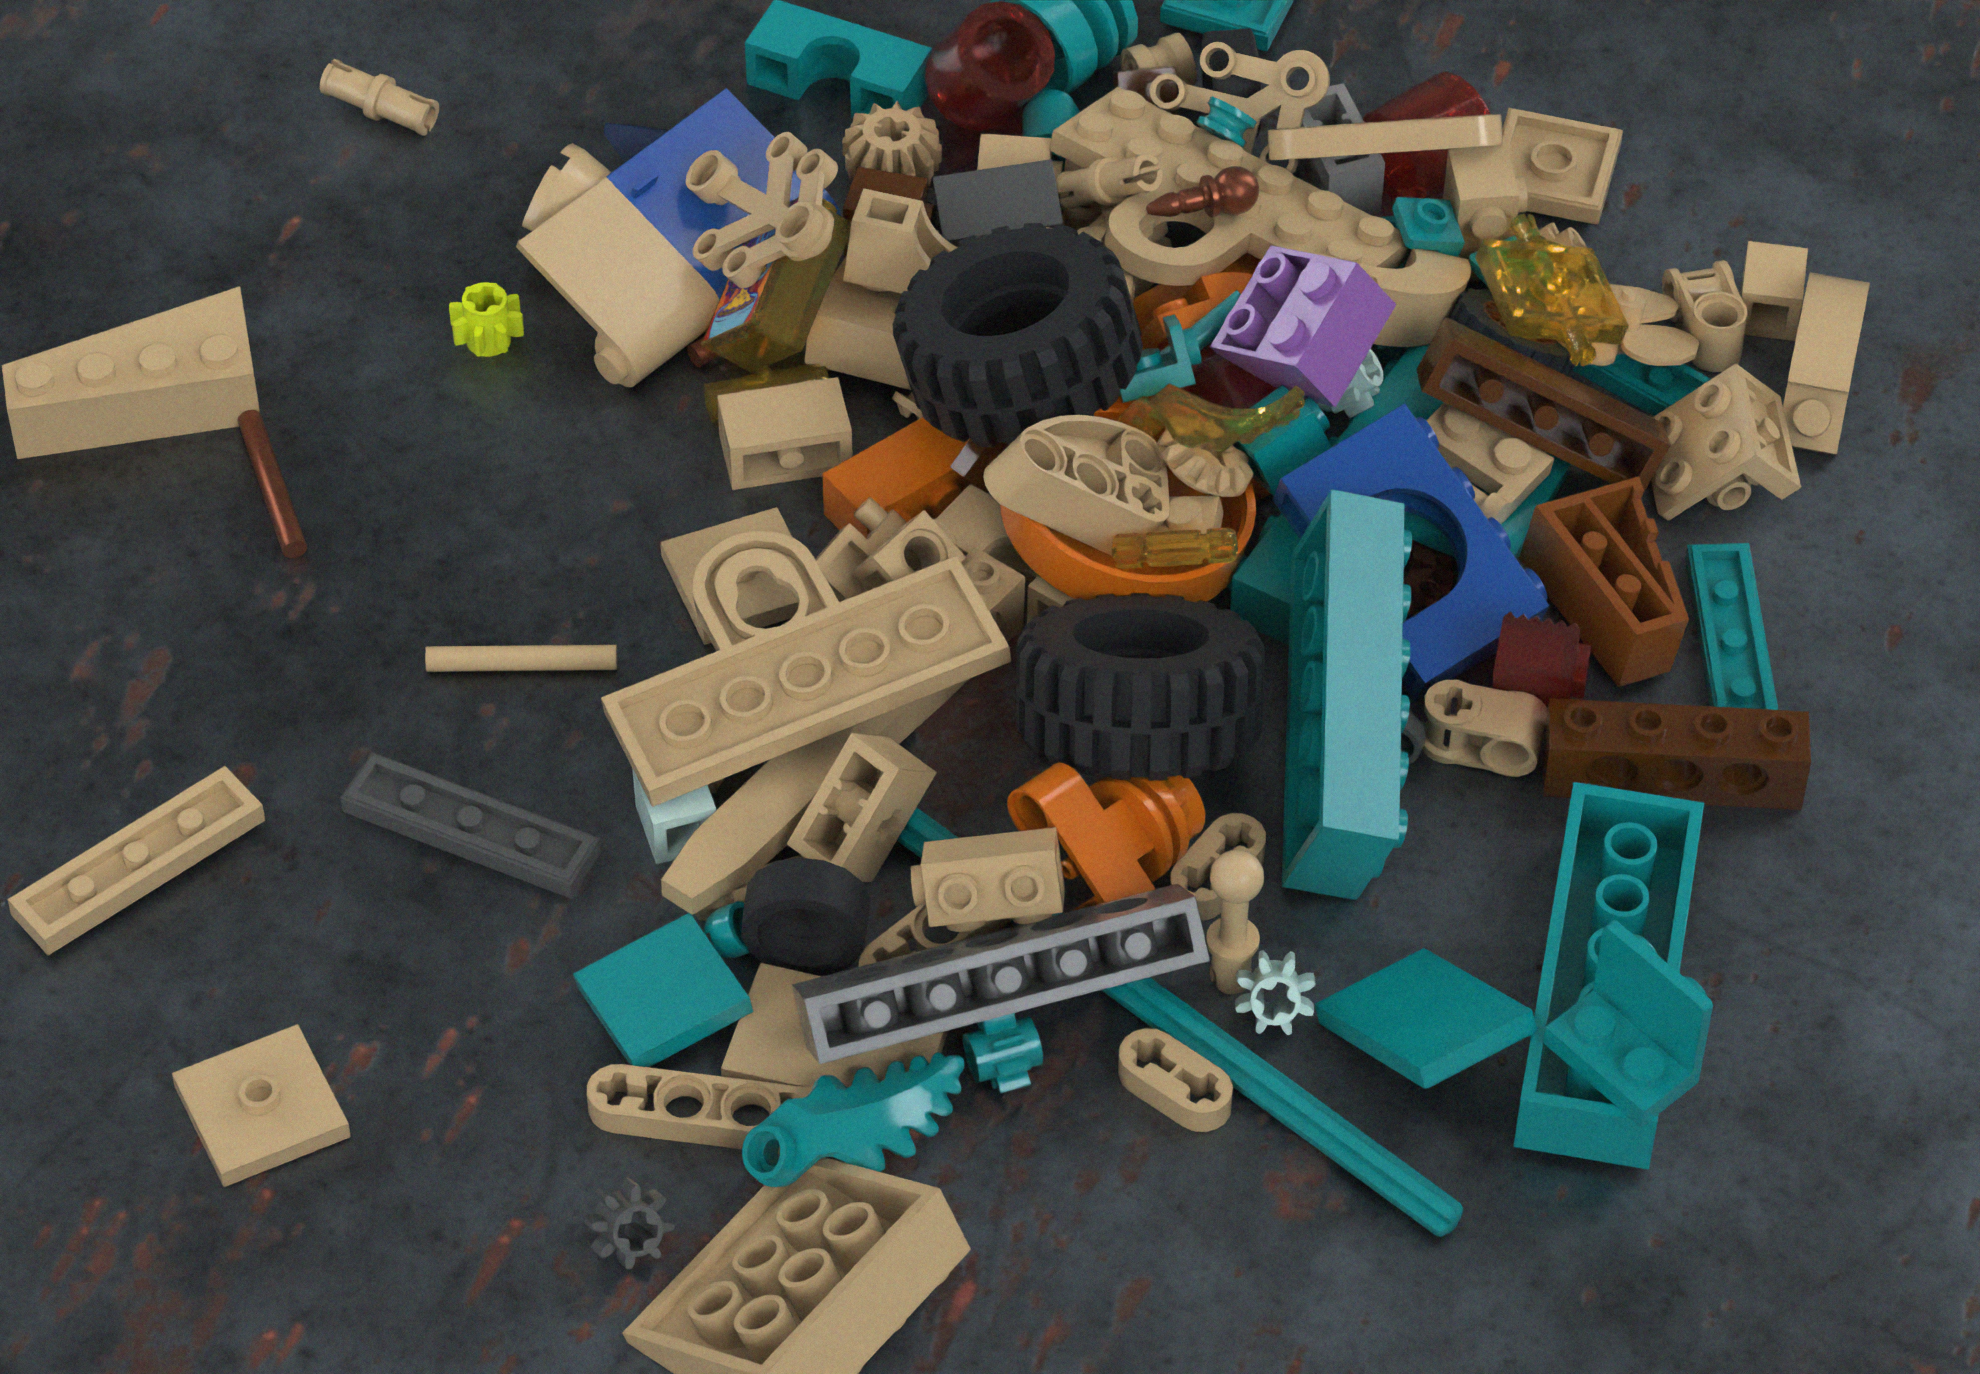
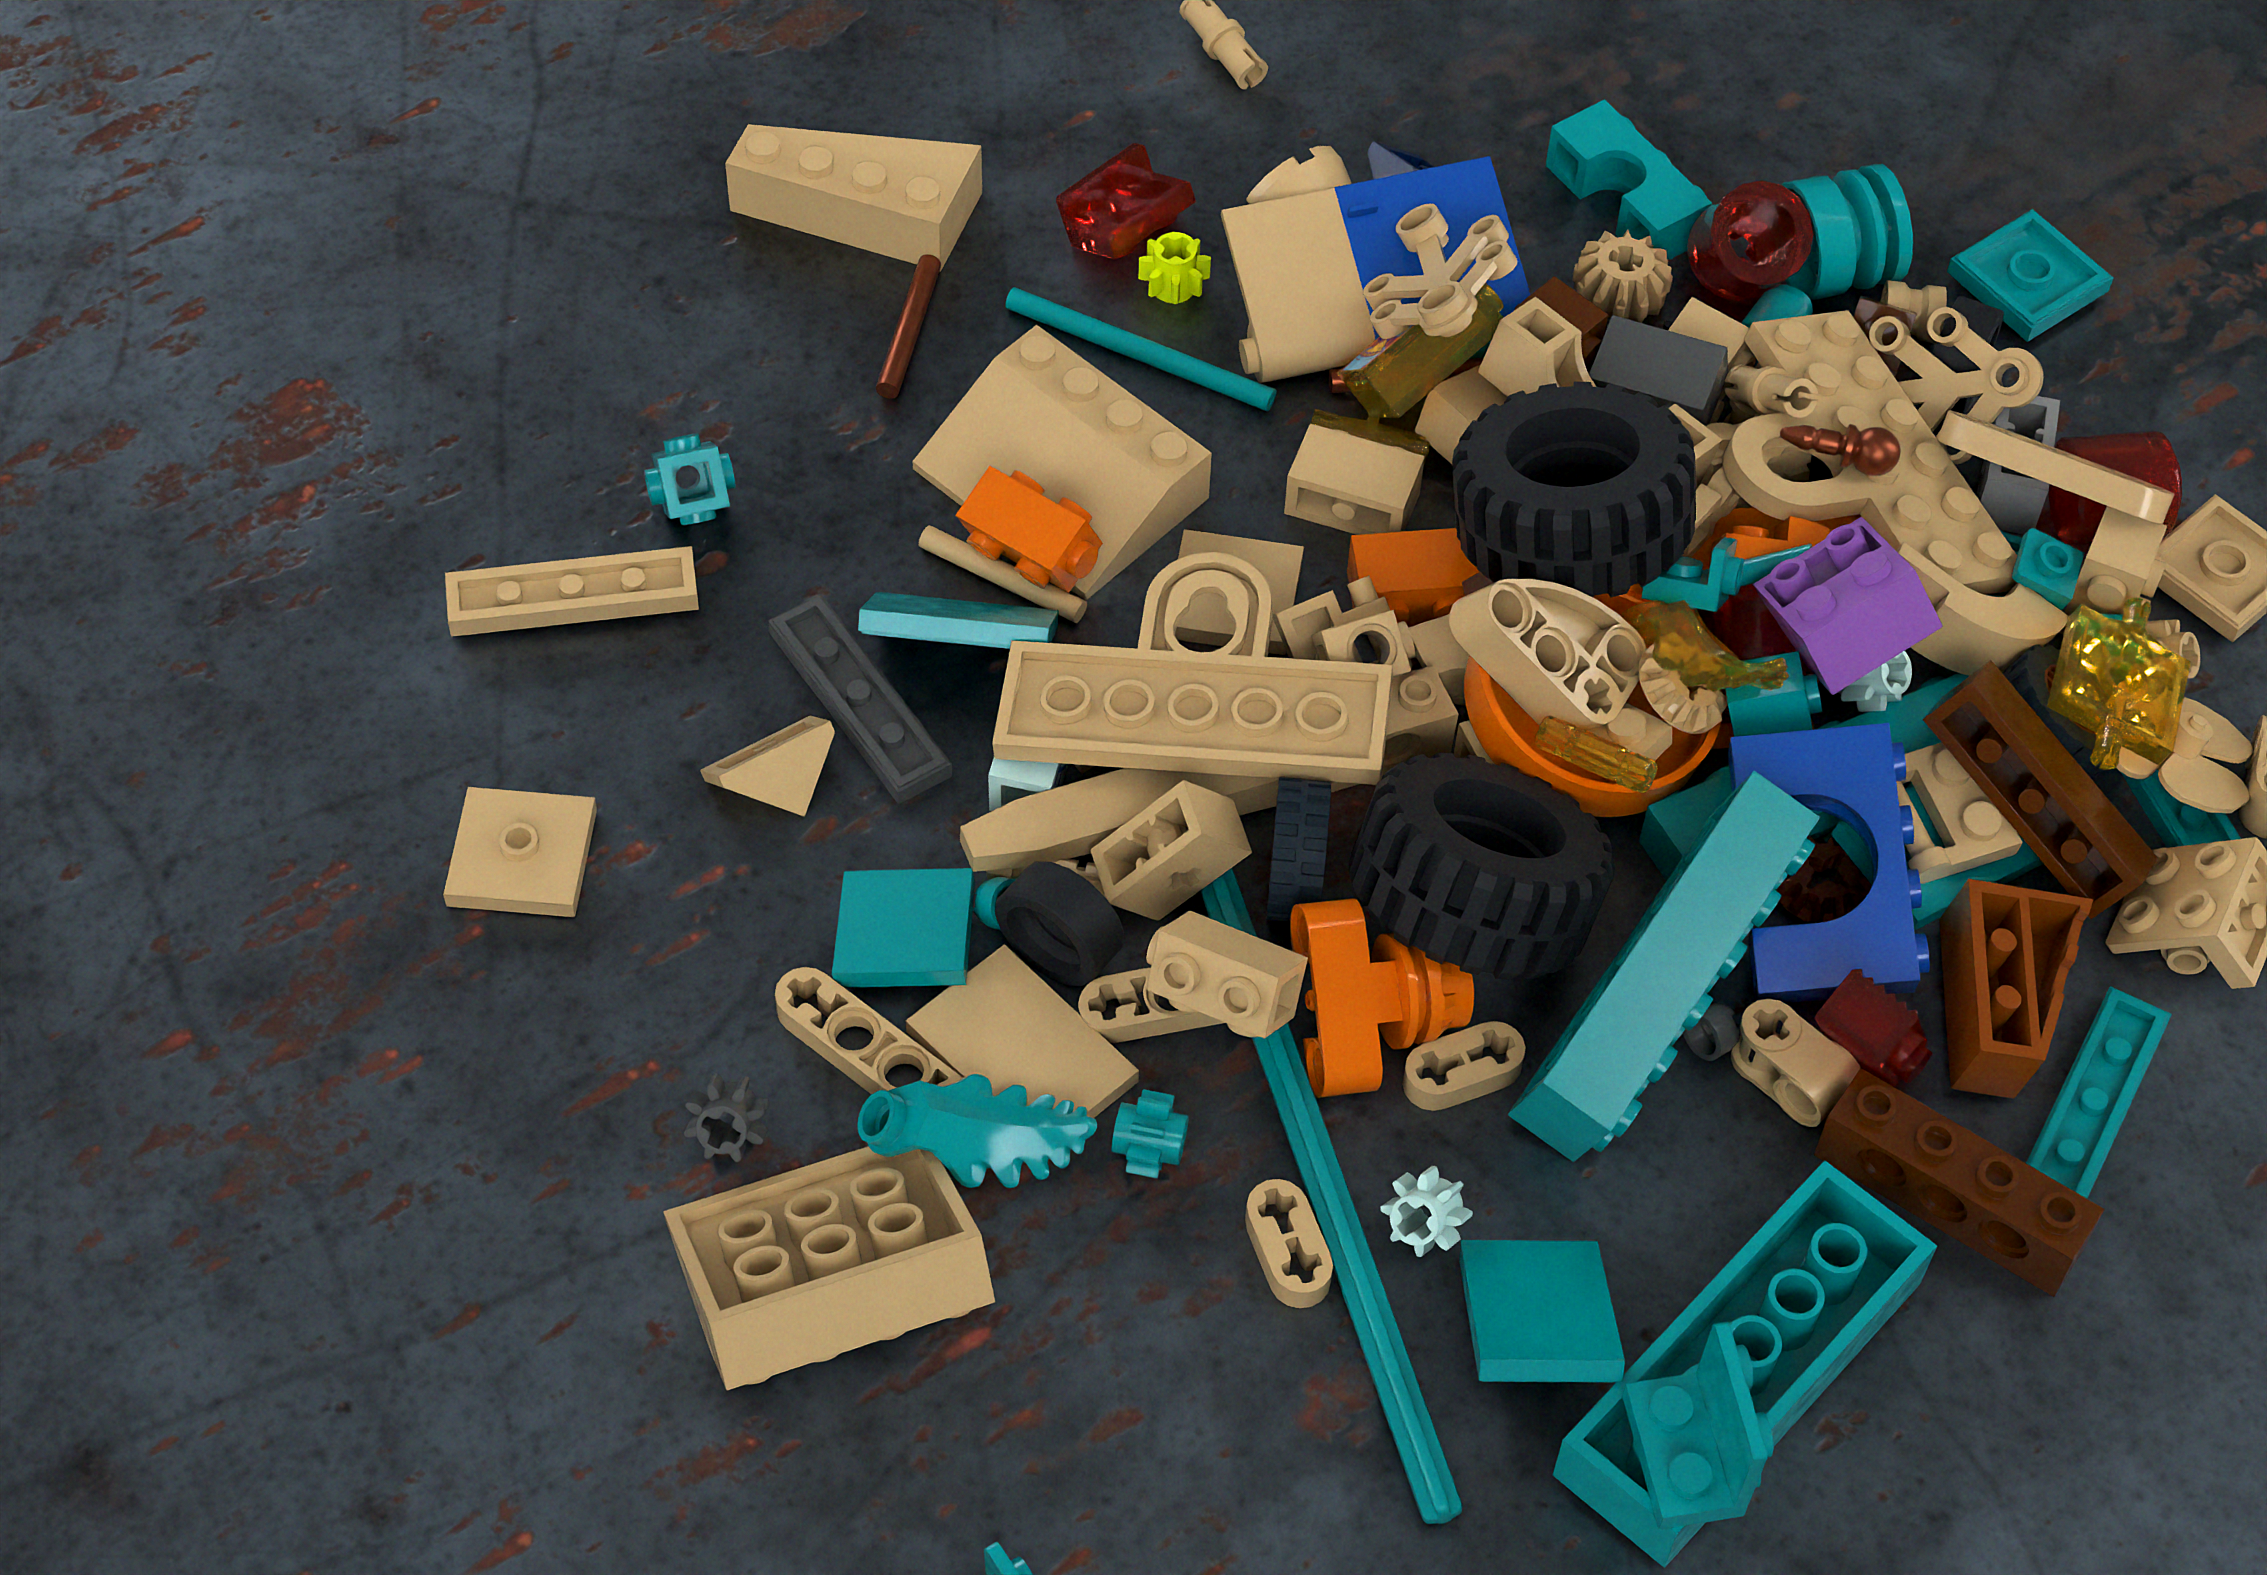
camera: 30 degrees right, 5 degrees up
dark grey brick [792,884,1210,1064] -> none
teal bush [1196,96,1257,148] -> none
tan pin [1206,850,1264,994] -> none
none -> teal brick [644,433,736,525]
none -> tan slope [700,716,835,817]
none -> teal tile [858,592,1059,649]
none -> tan slope [912,325,1212,601]
none -> orange brick [955,466,1103,593]
none -> teal piece [1005,287,1277,411]
none -> clear red bracket [1056,143,1196,259]
none -> black wheel [1266,777,1331,922]

